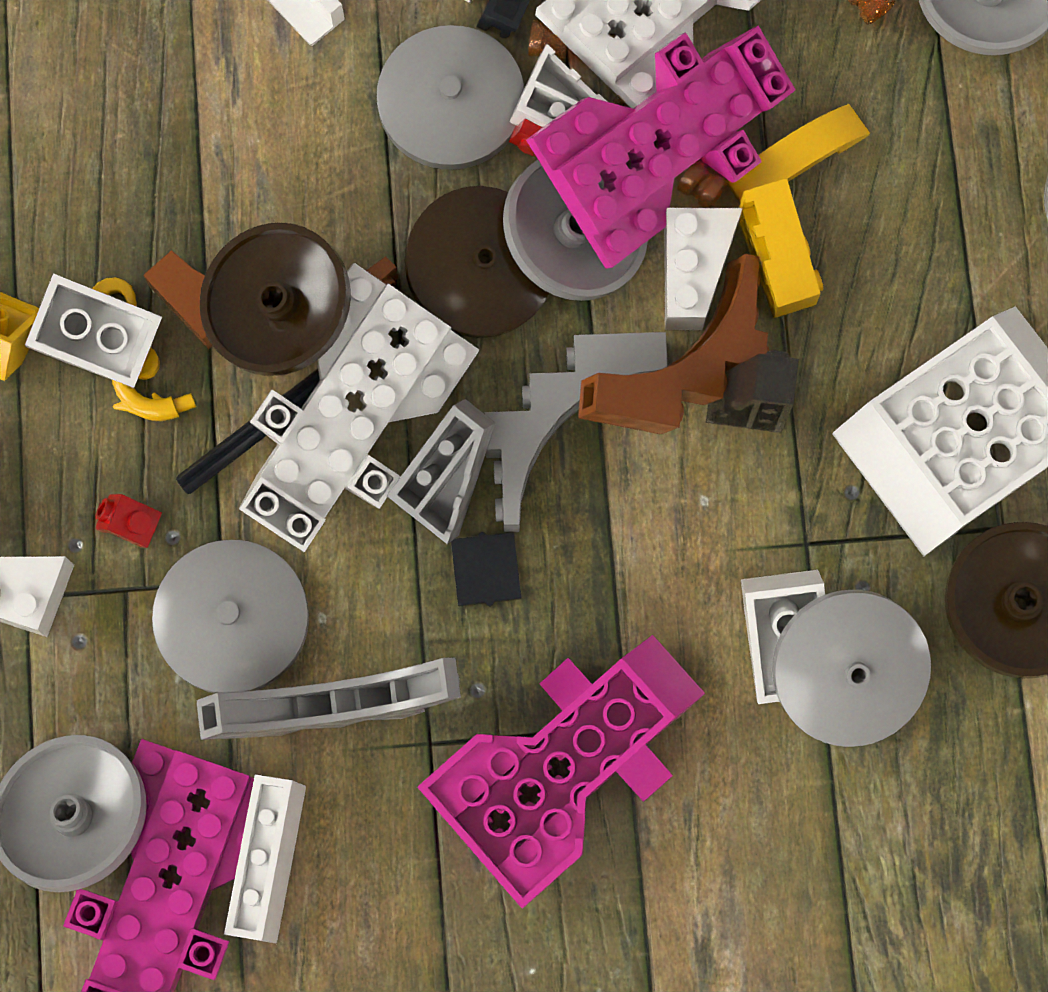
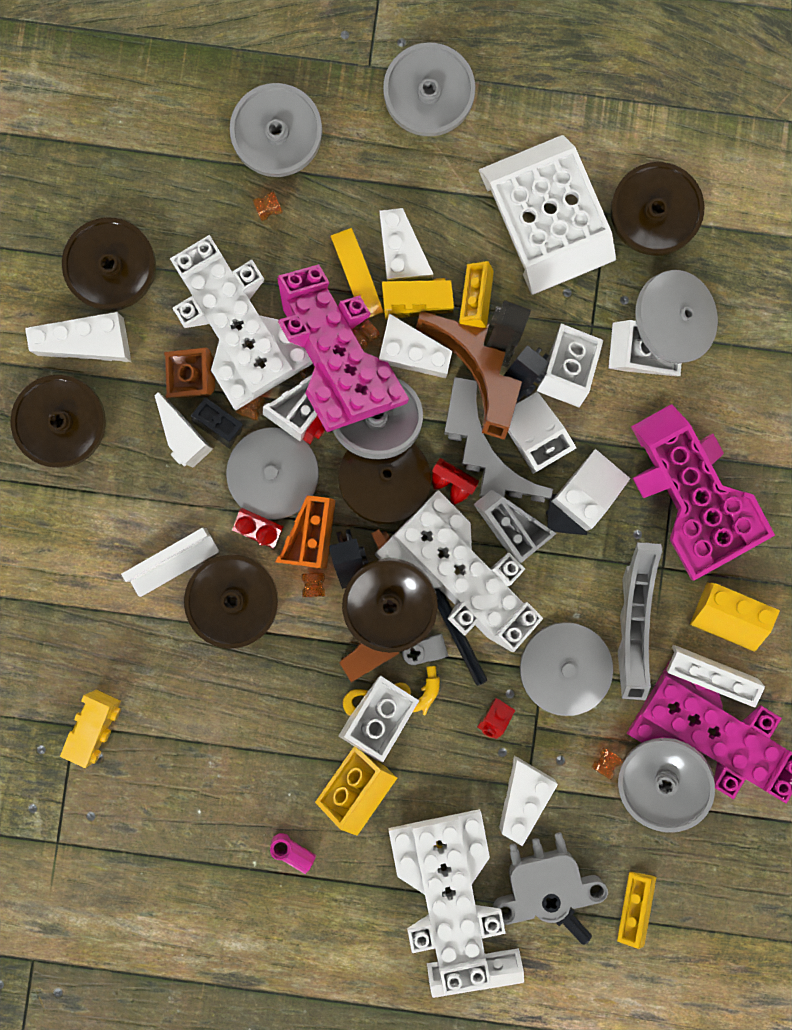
camera: 80 degrees left, 10 degrees up
none -> dark brown dish [184,555,278,649]
none -> red tile [232,508,284,549]
none -> orange wedge [275,495,336,569]
none -> clear orange wheel [302,573,325,597]
none -> black brick [329,529,369,589]
none -> white wedge [380,208,433,281]
none -> light grey piece [402,634,449,665]
none -> red tile [432,458,479,505]
none -> yellow slope [459,261,494,328]
none -> black brick [503,345,550,401]
none -> white slope [508,391,576,474]
none -> white slope [537,324,603,407]
none -> white slope [551,449,630,531]
none -> clear orange wheel [591,747,623,780]
none -> yellow slope [690,582,780,652]

